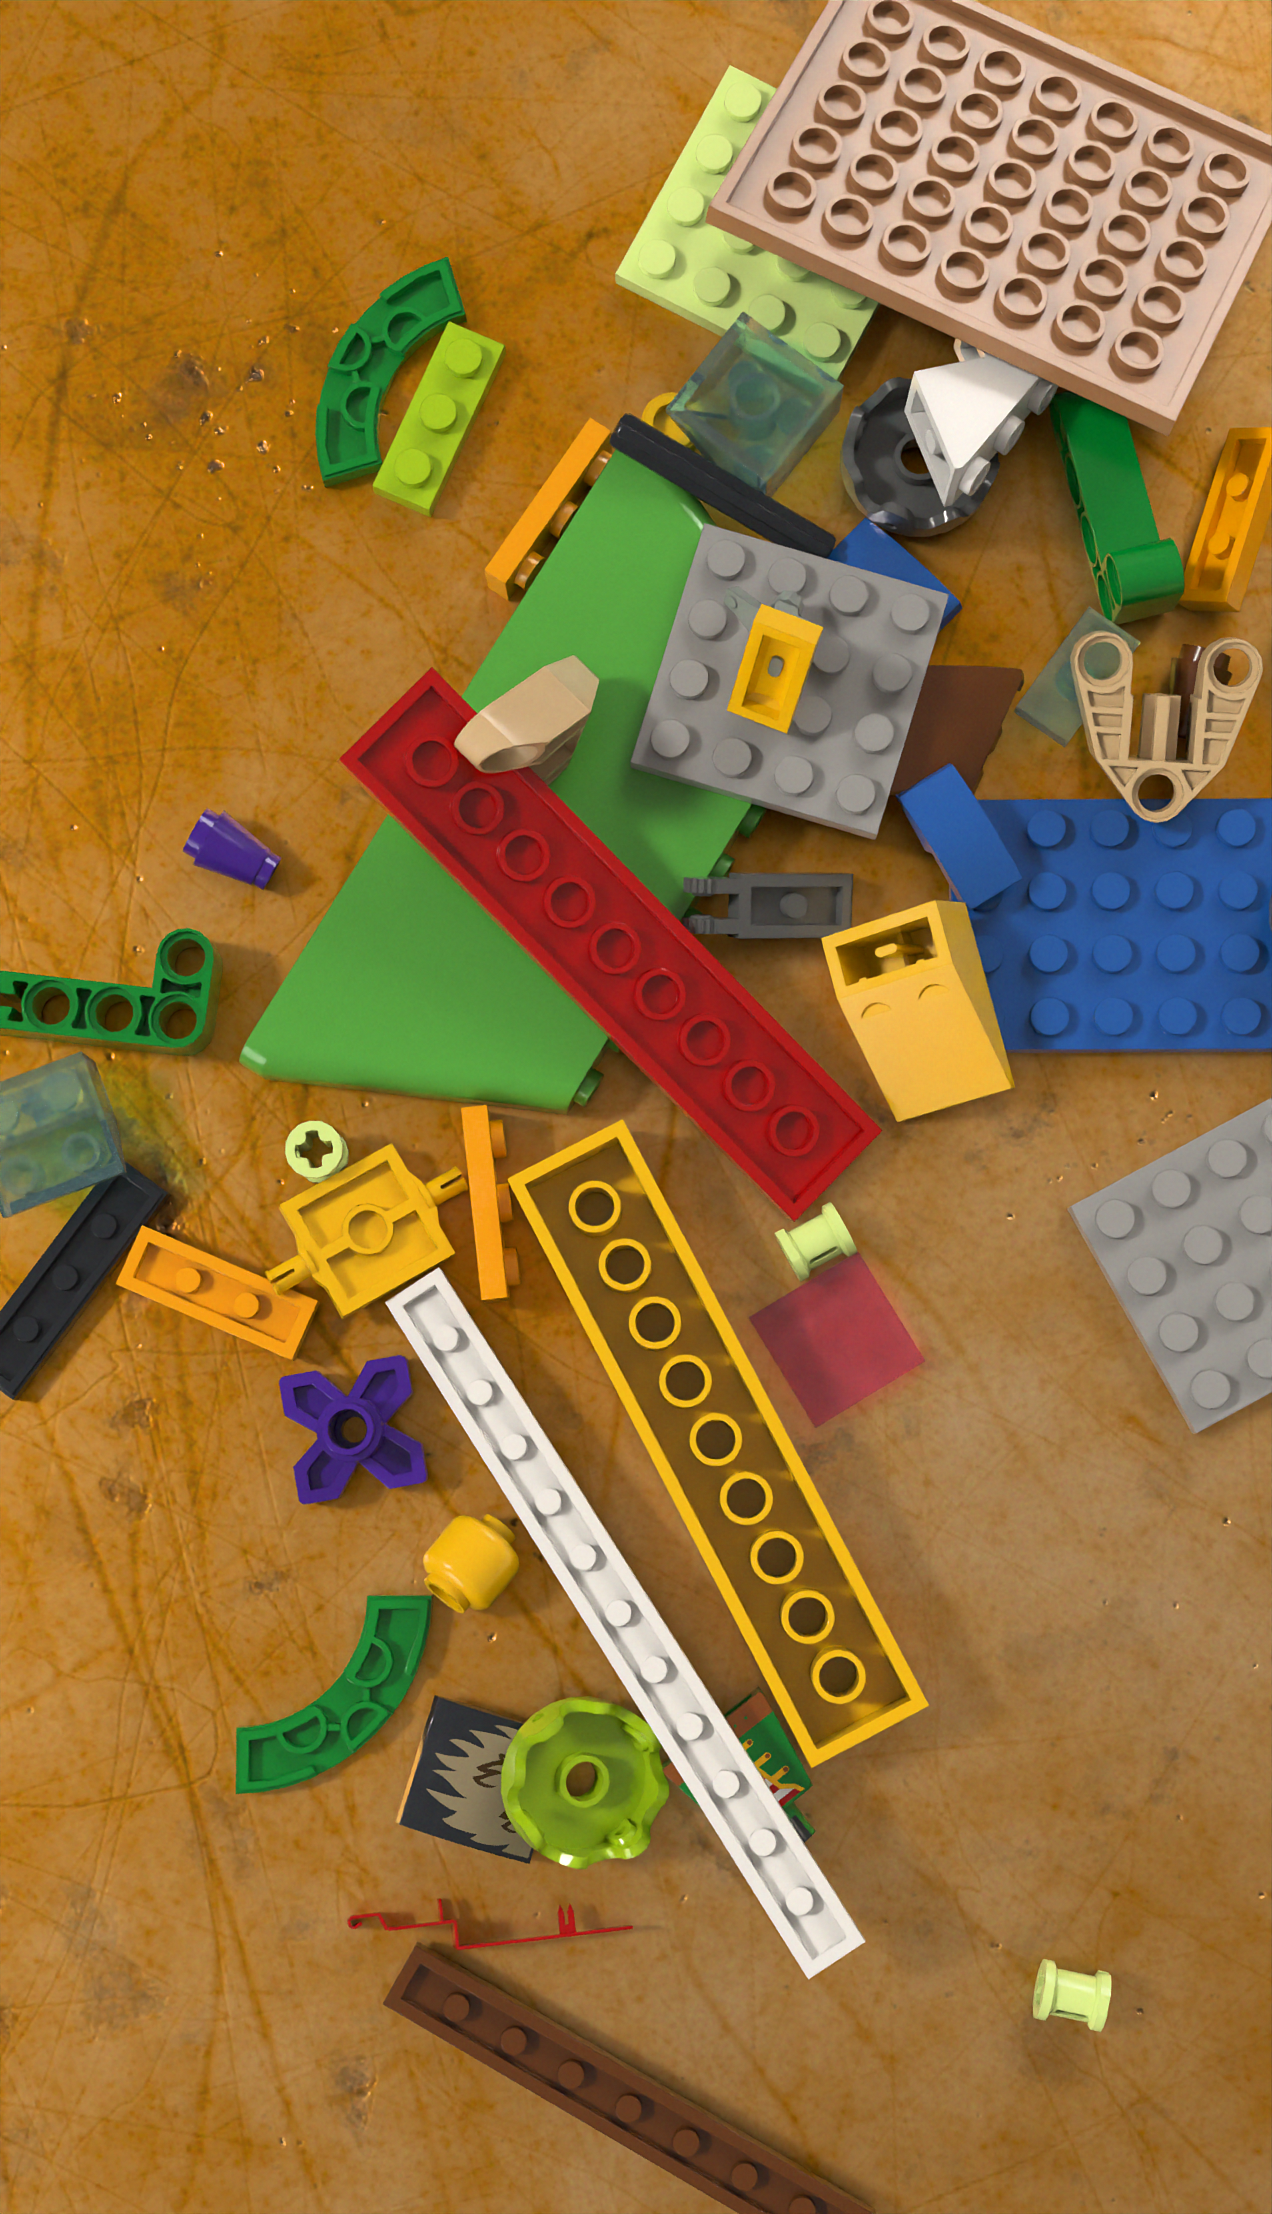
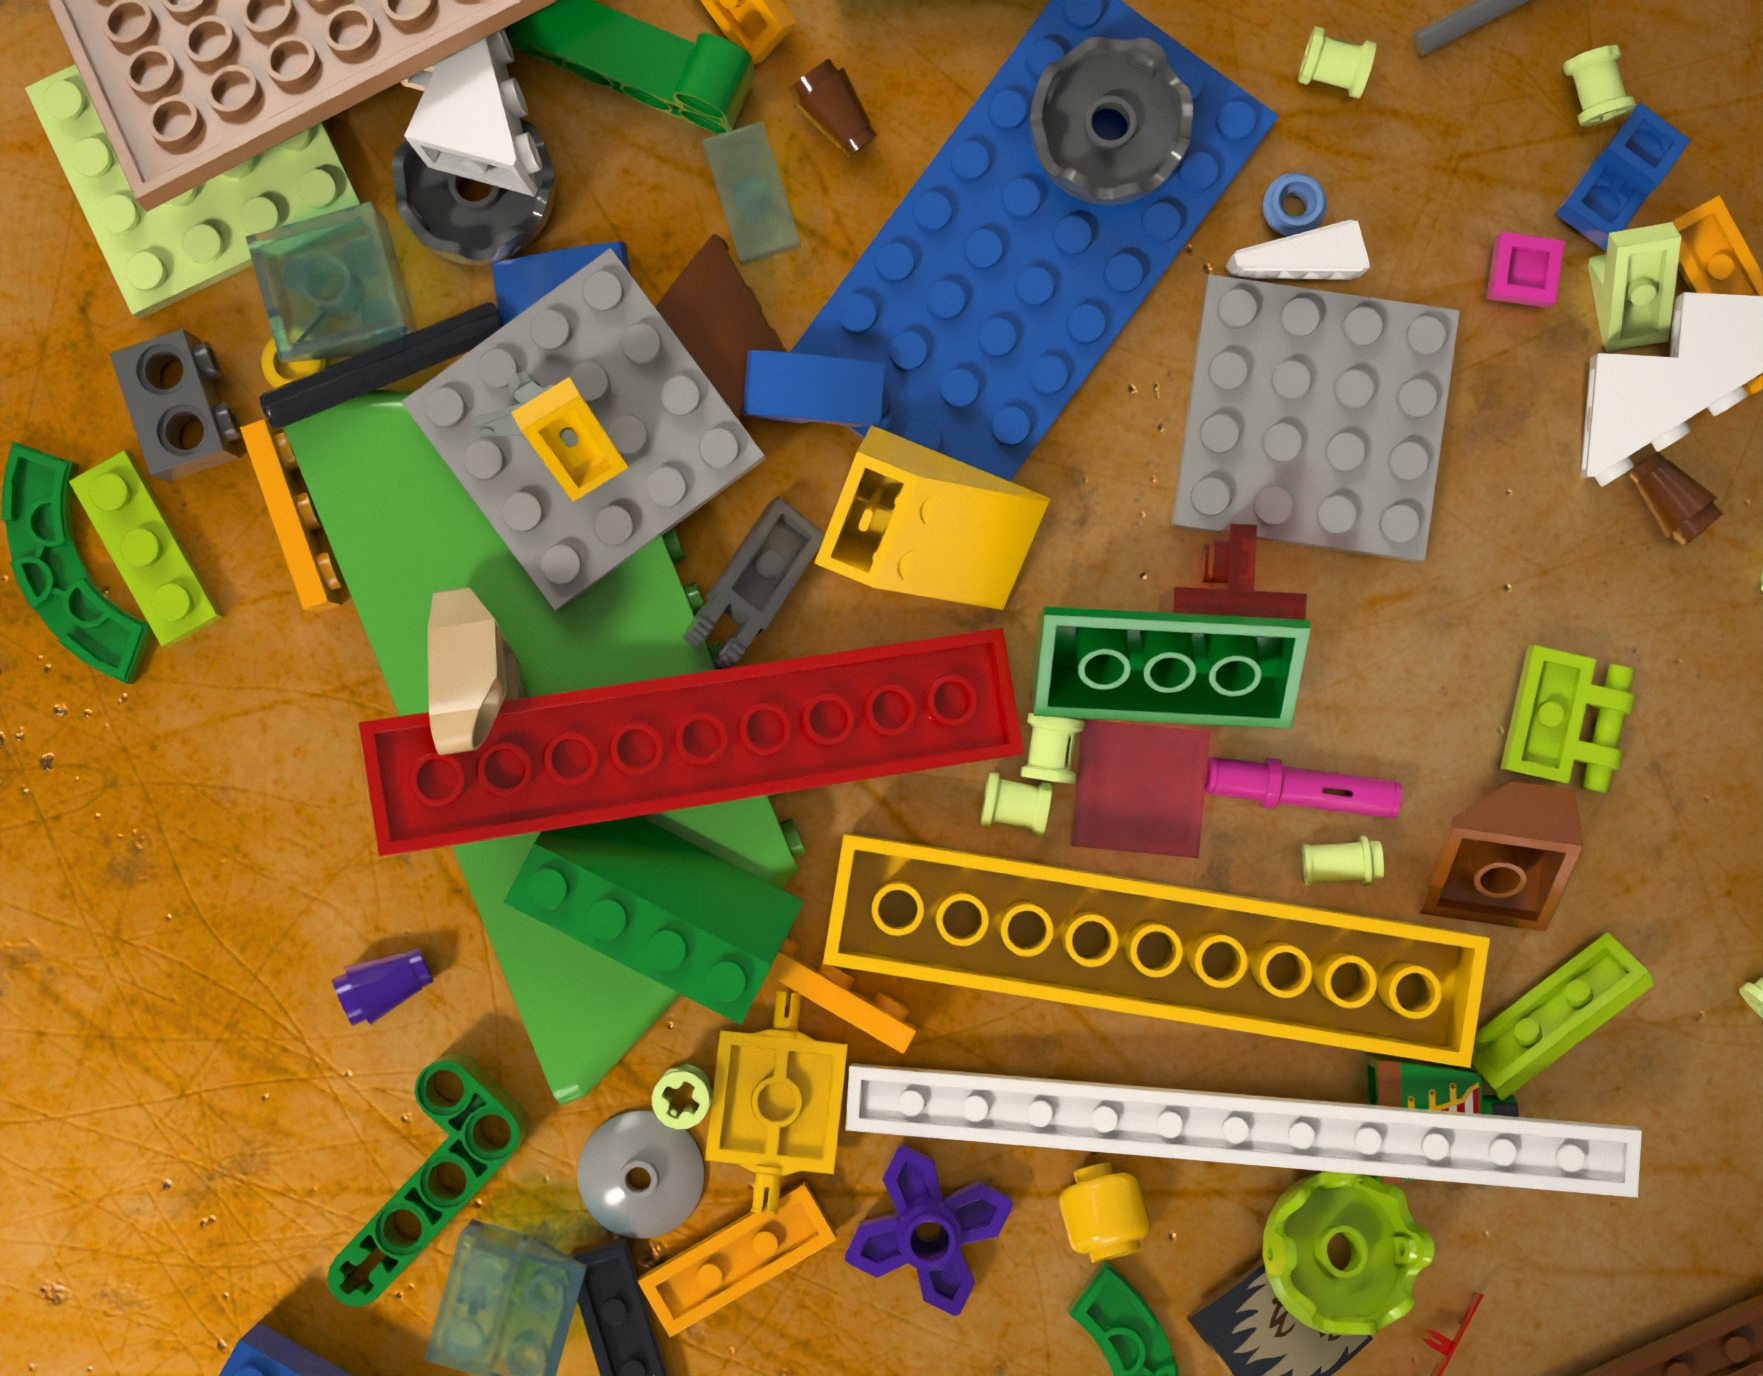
camera: 60 degrees left, 5 degrees up
tan connector [1070,630,1263,823] -> none
none -> dark grey brick [109,329,242,482]
none -> green slope [503,816,805,1025]
none -> light grey dish [577,1110,705,1239]
none -> yellowish green bush [979,771,1053,838]
none -> green slope [1032,606,1311,729]
none -> clear red bracket [1159,523,1307,620]
none -> dark pink pin [1204,757,1402,818]
none -> yellowish green pin [1301,835,1384,887]
none -> dark orange slope [1420,781,1583,932]
none -> lime plate [1470,932,1654,1102]
none -> lime plate [1500,645,1636,794]

